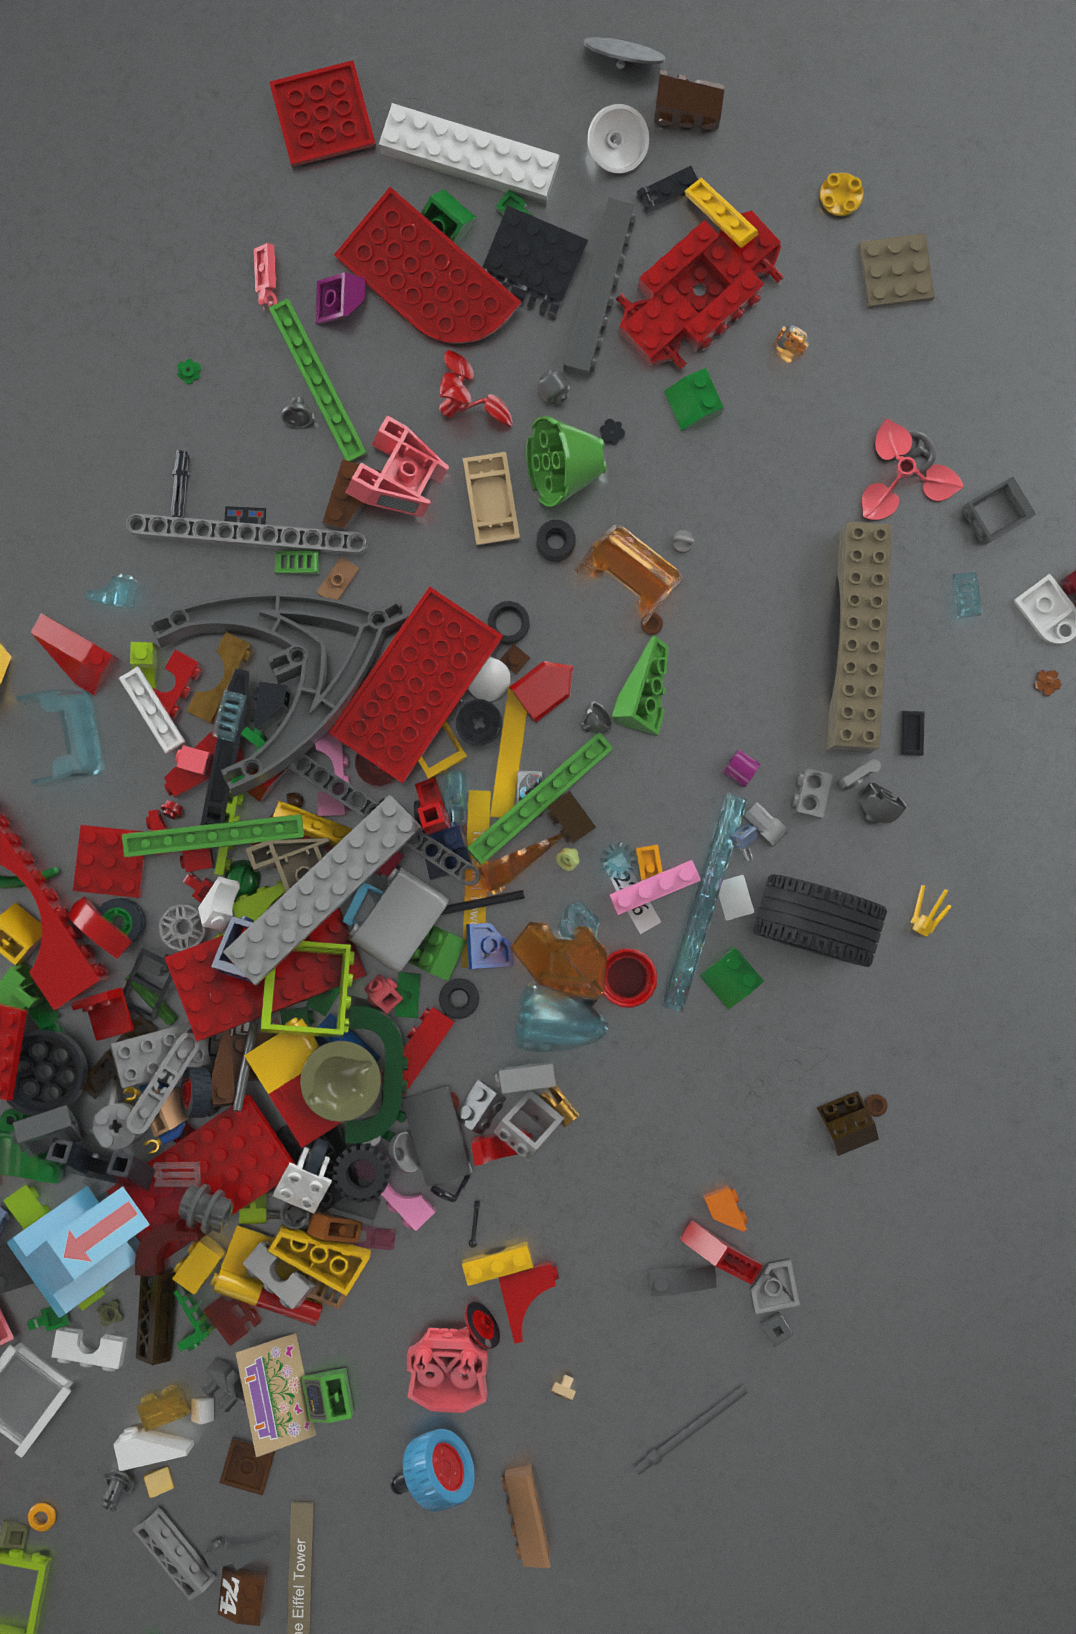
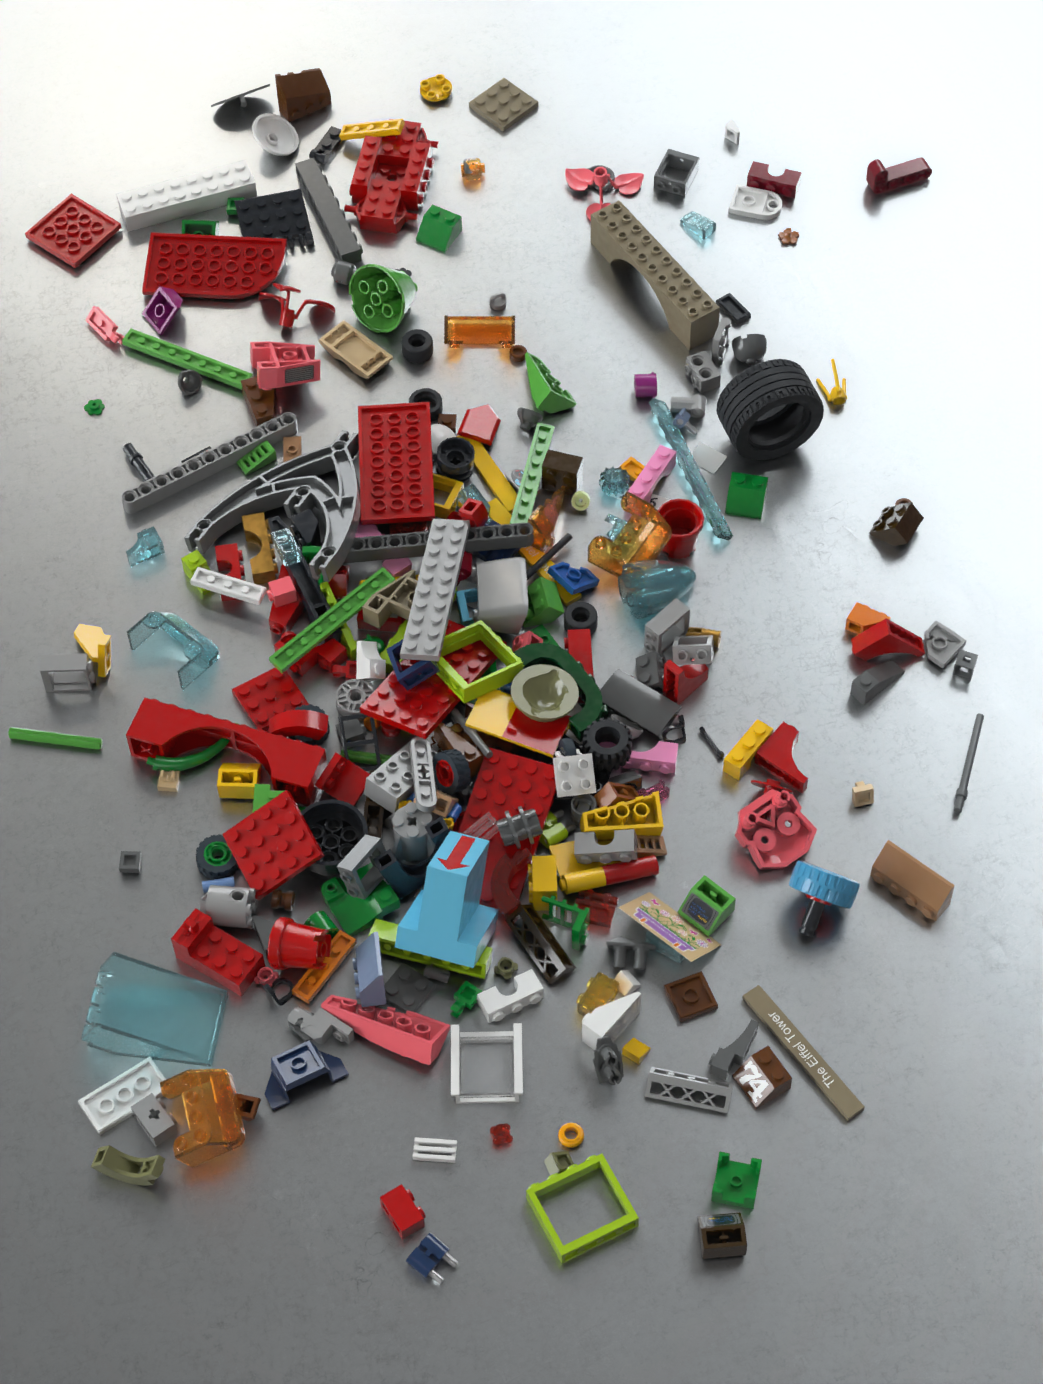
camera: 35 degrees left, 30 degrees down
red wedge [30,613,118,696] -> none

